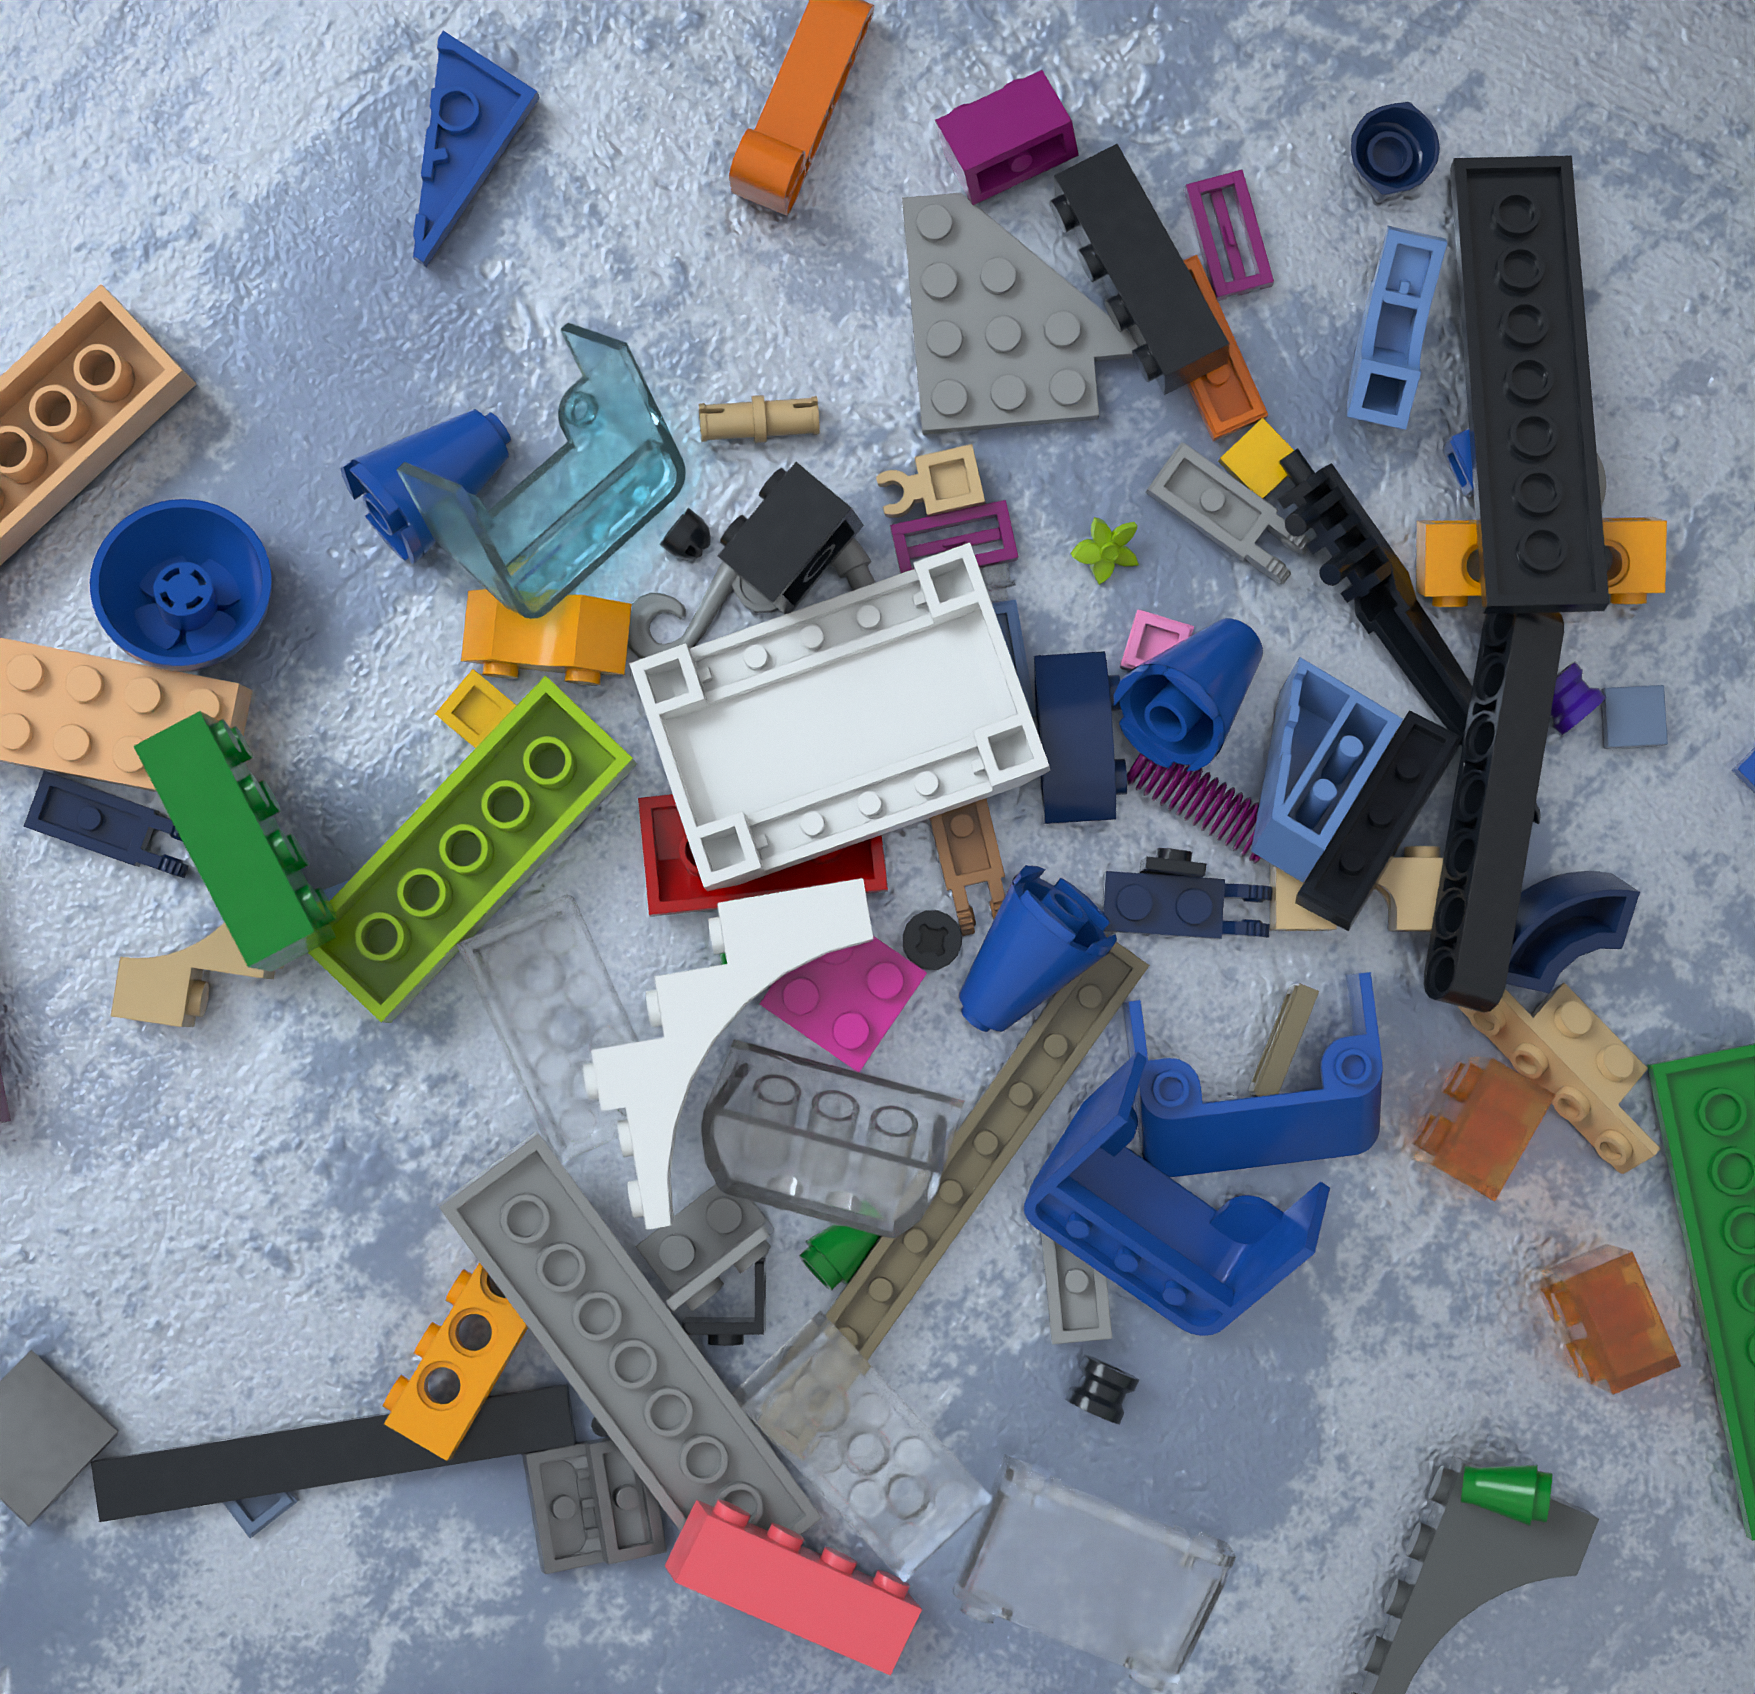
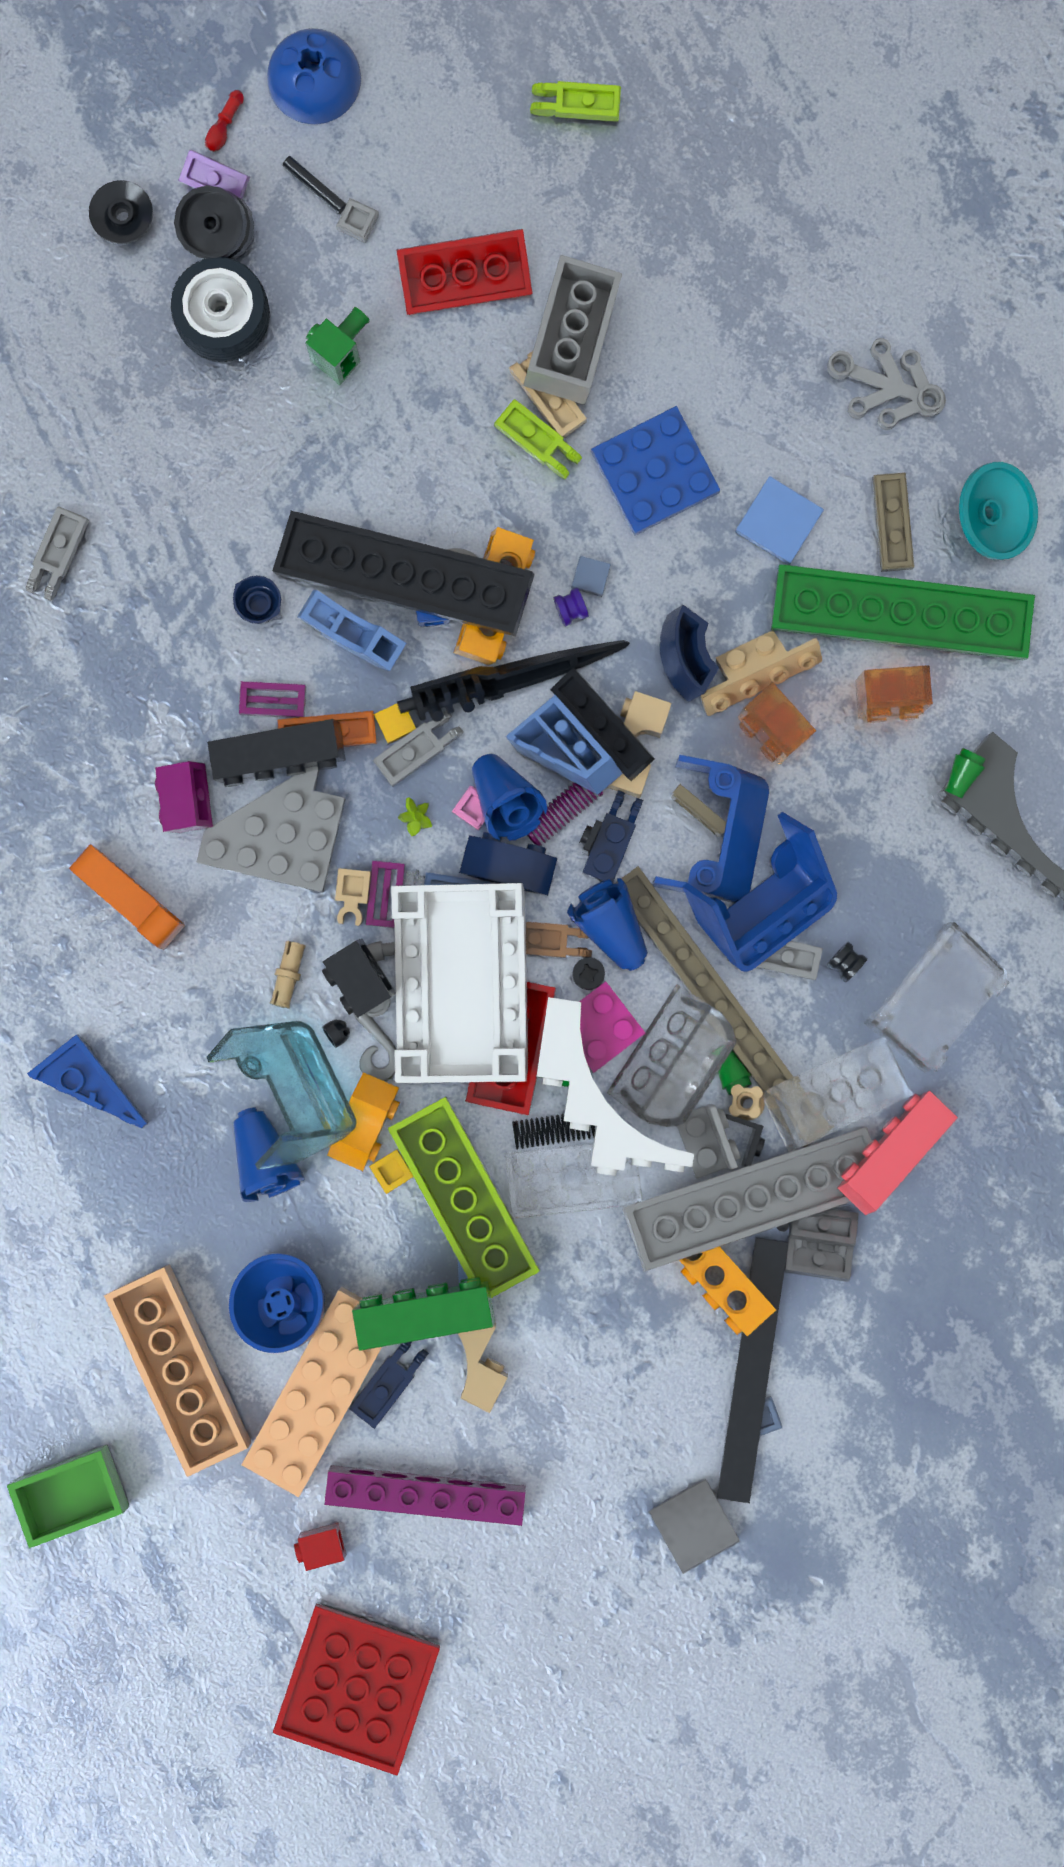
camera: 80 degrees left, 0 degrees up
black beam [1423,612,1564,1013] -> none
none -> black piece [512,1114,595,1150]
none -> tan brick [729,1084,765,1120]

